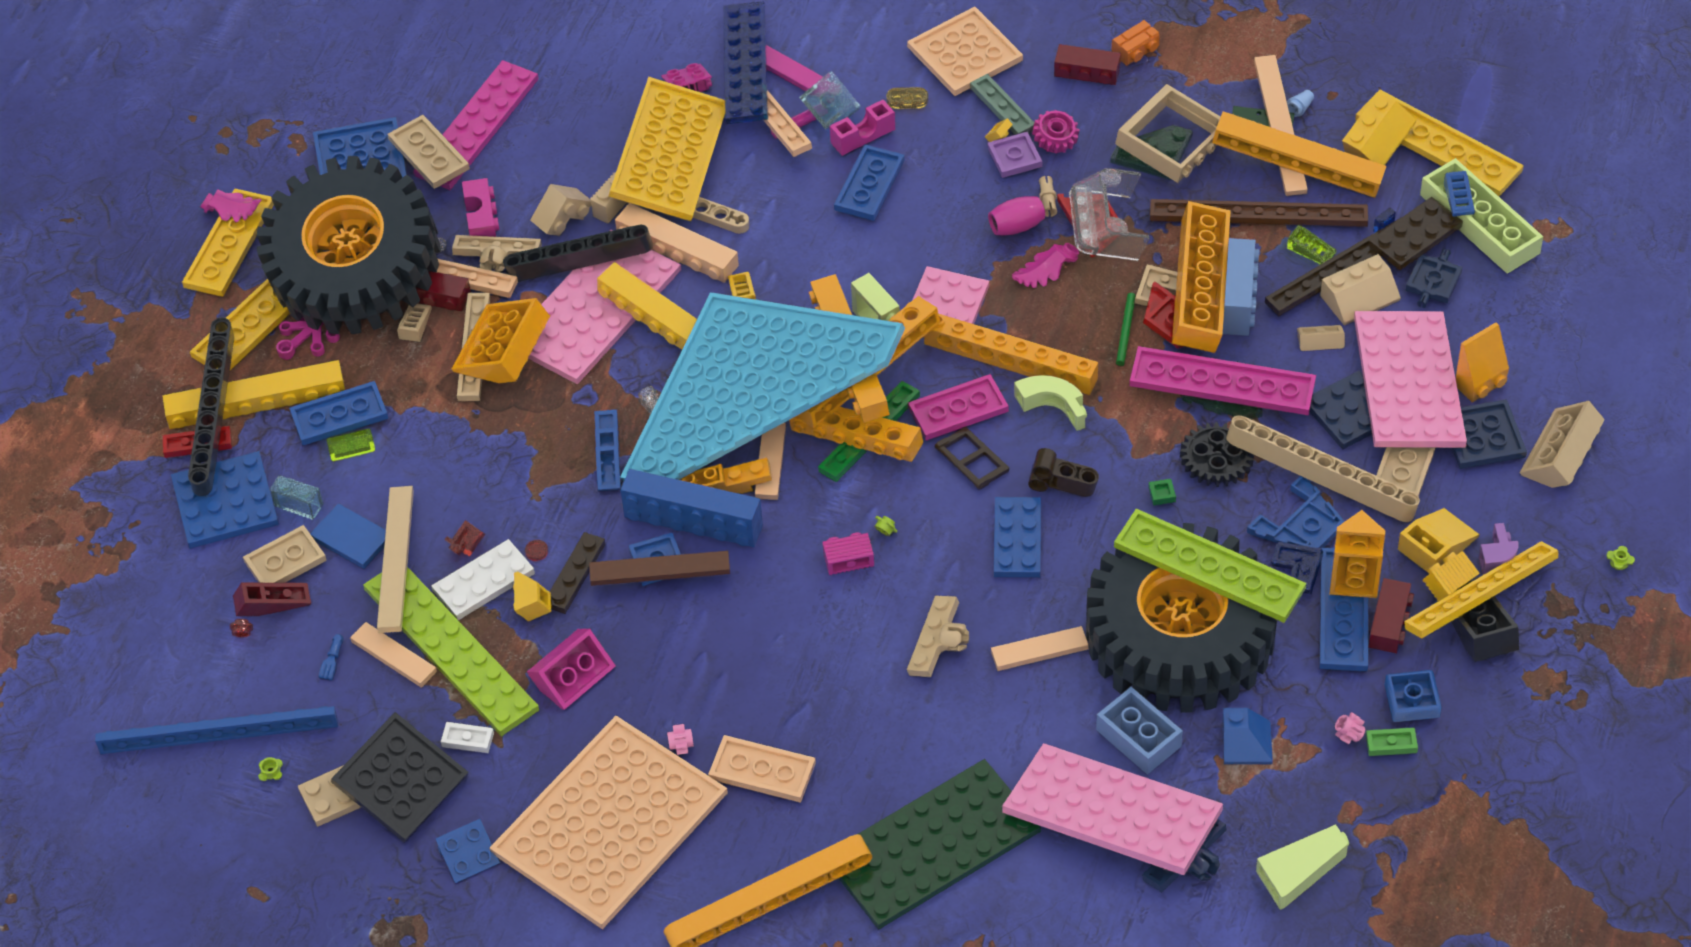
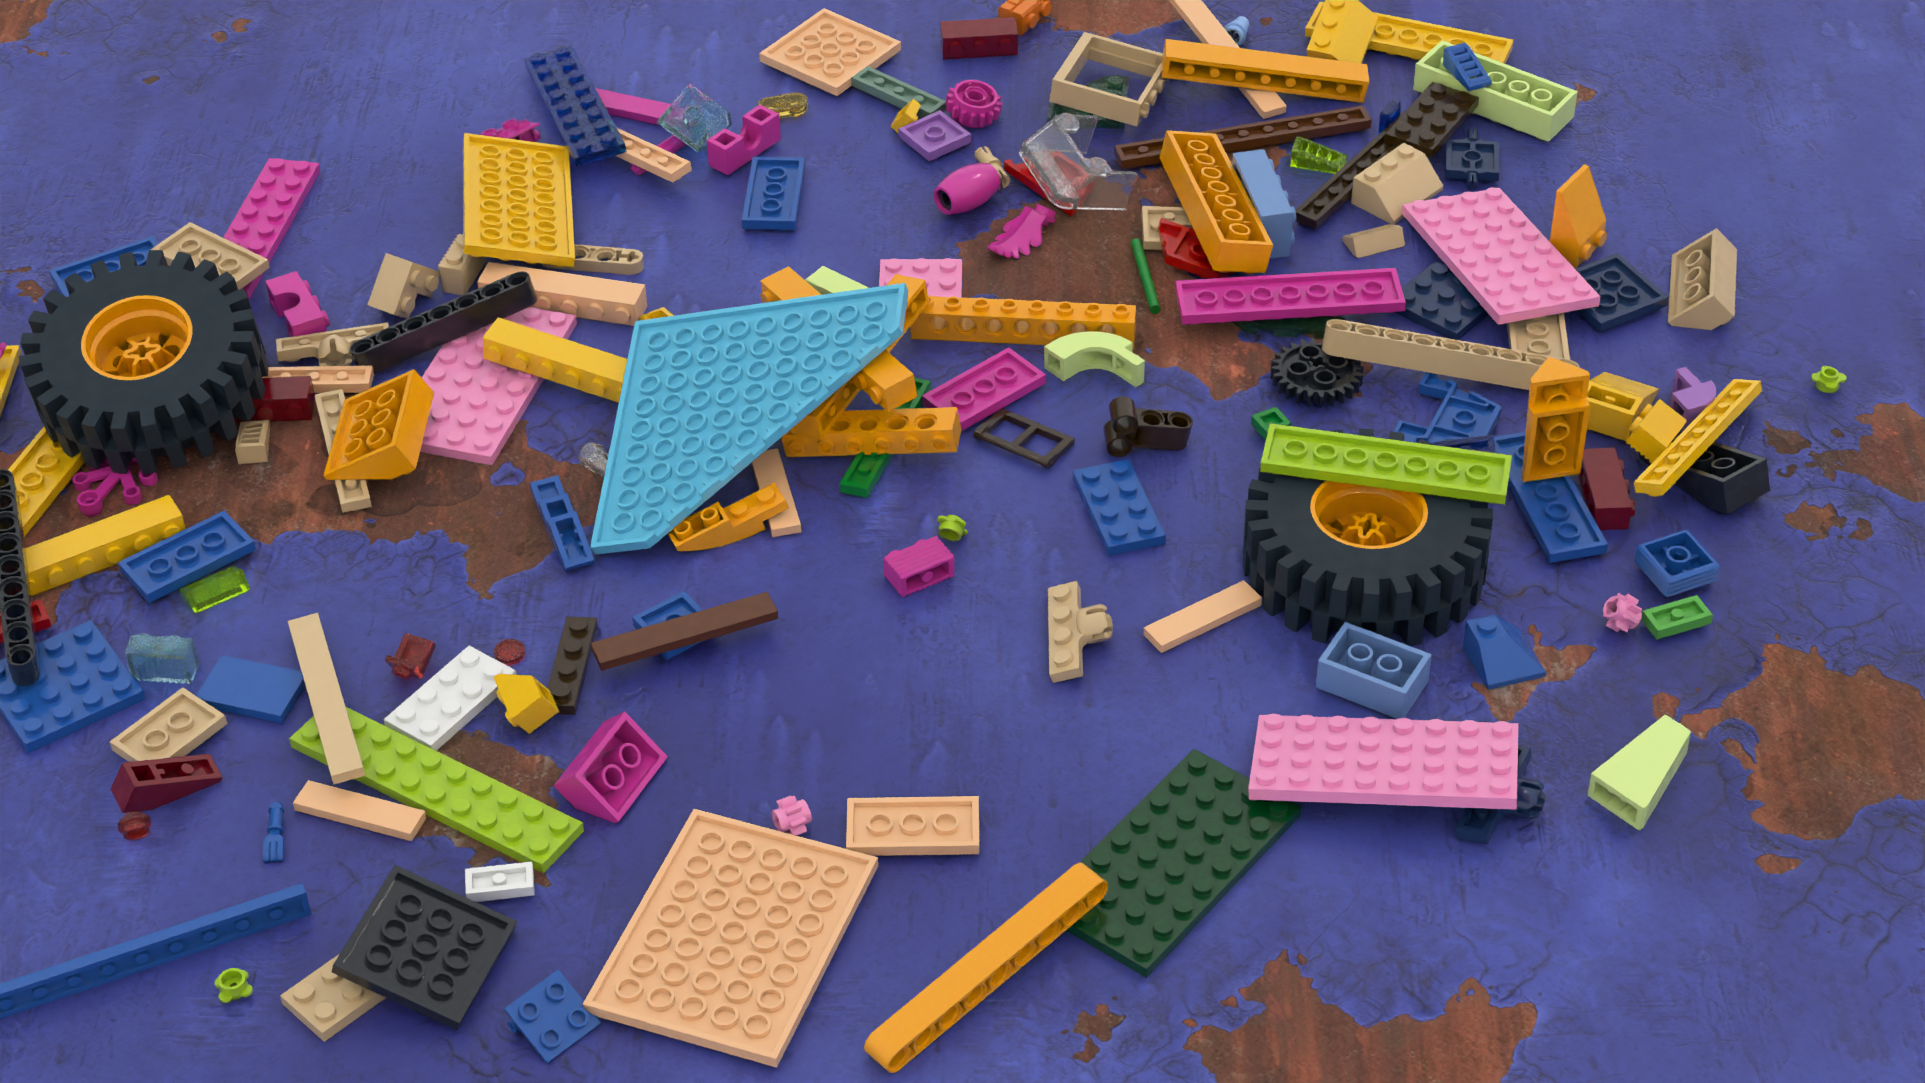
camera: 20 degrees left, 10 degrees down
blue brick [620,469,763,547] -> none

